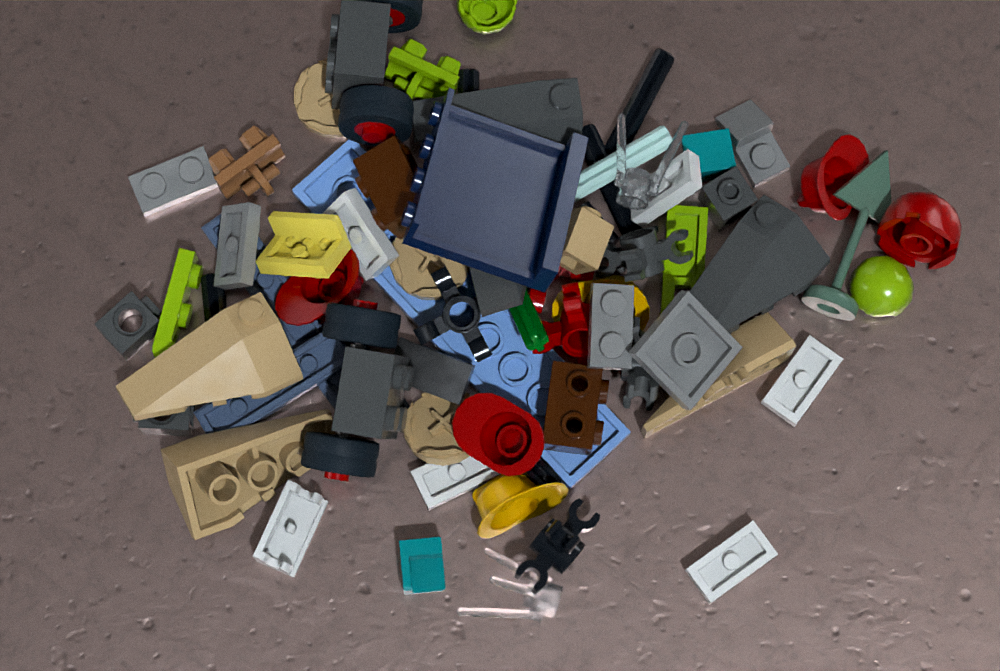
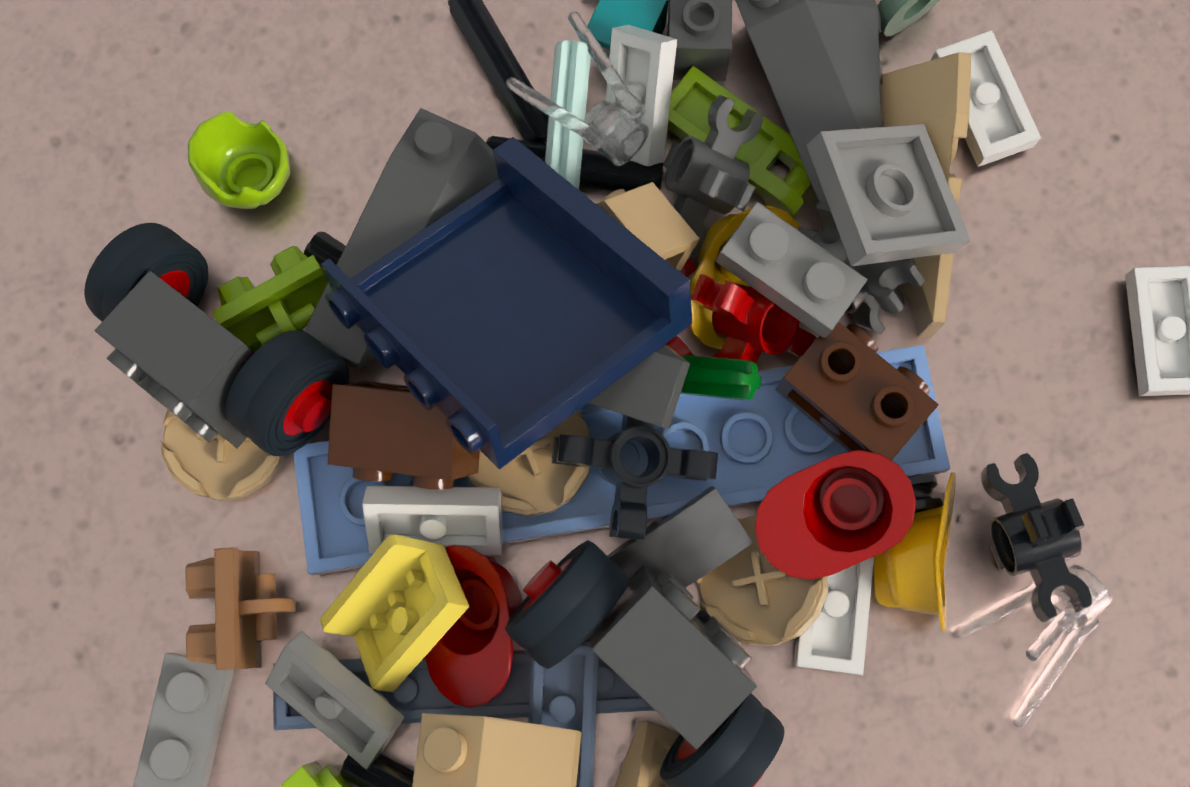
camera: 50 degrees left, 0 degrees up
teal panel [399,537,446,595] -> none

